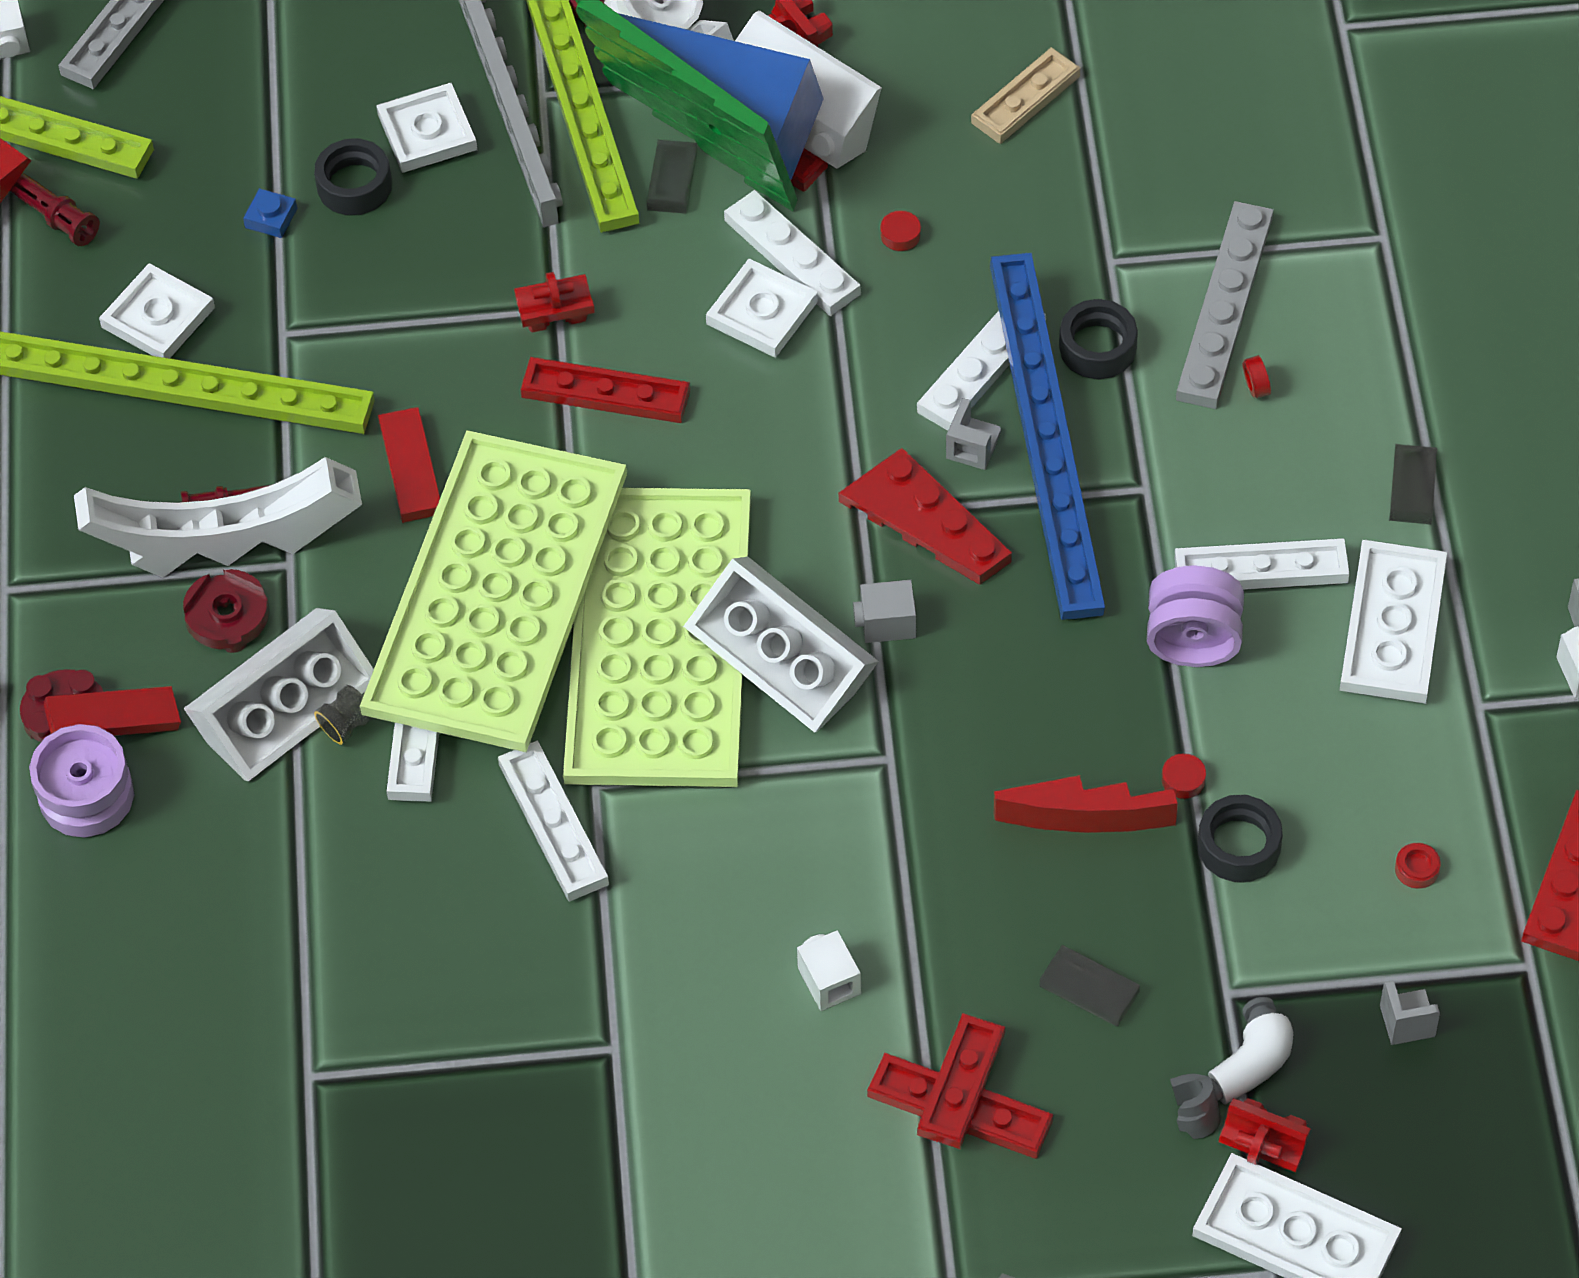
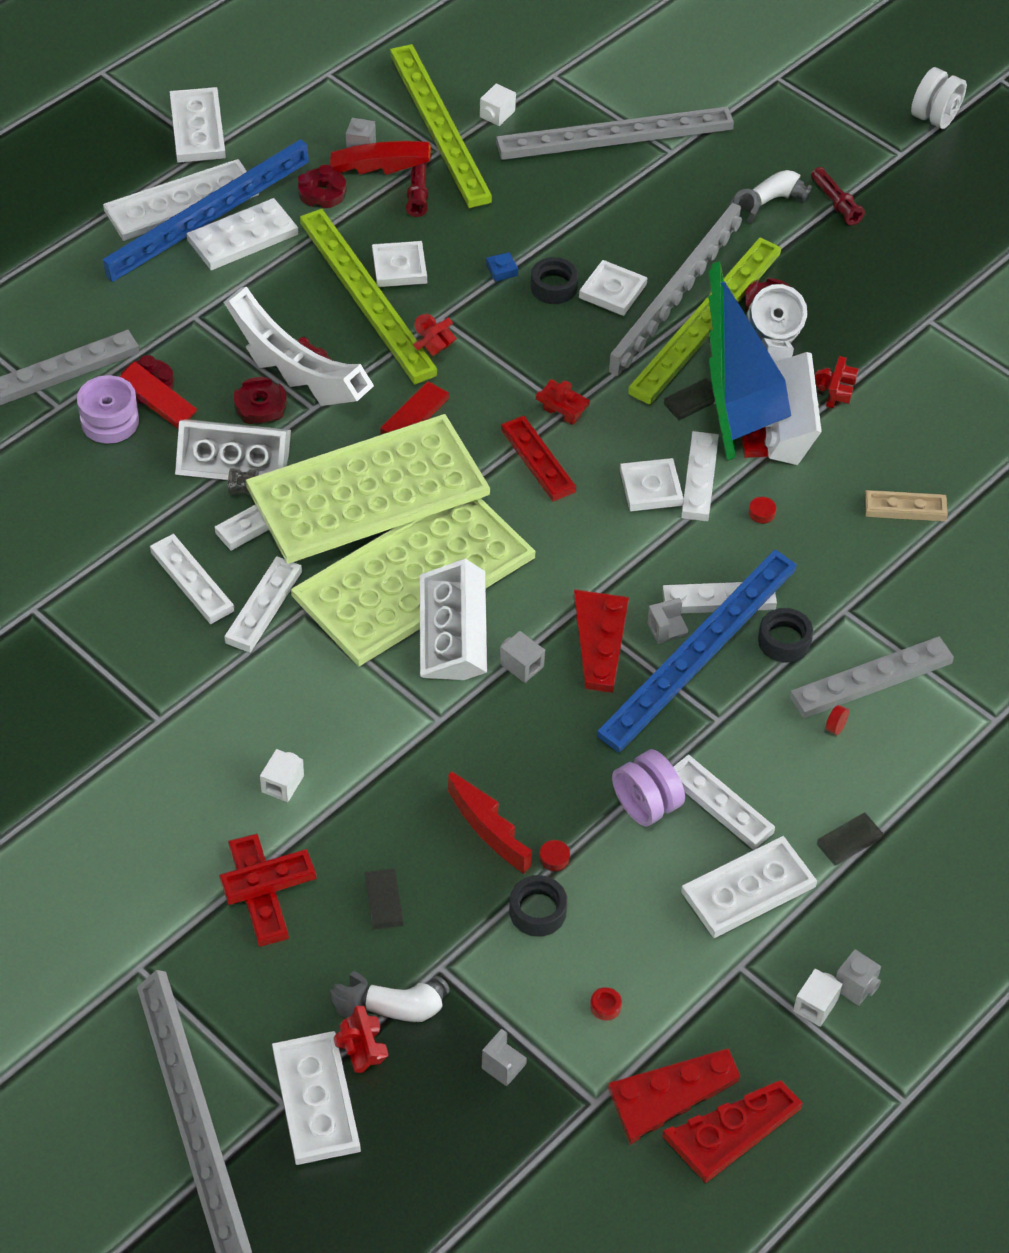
camera: 45 degrees right, 5 degrees down
none -> white plate [150,534,234,624]
none -> red hips [413,313,457,357]

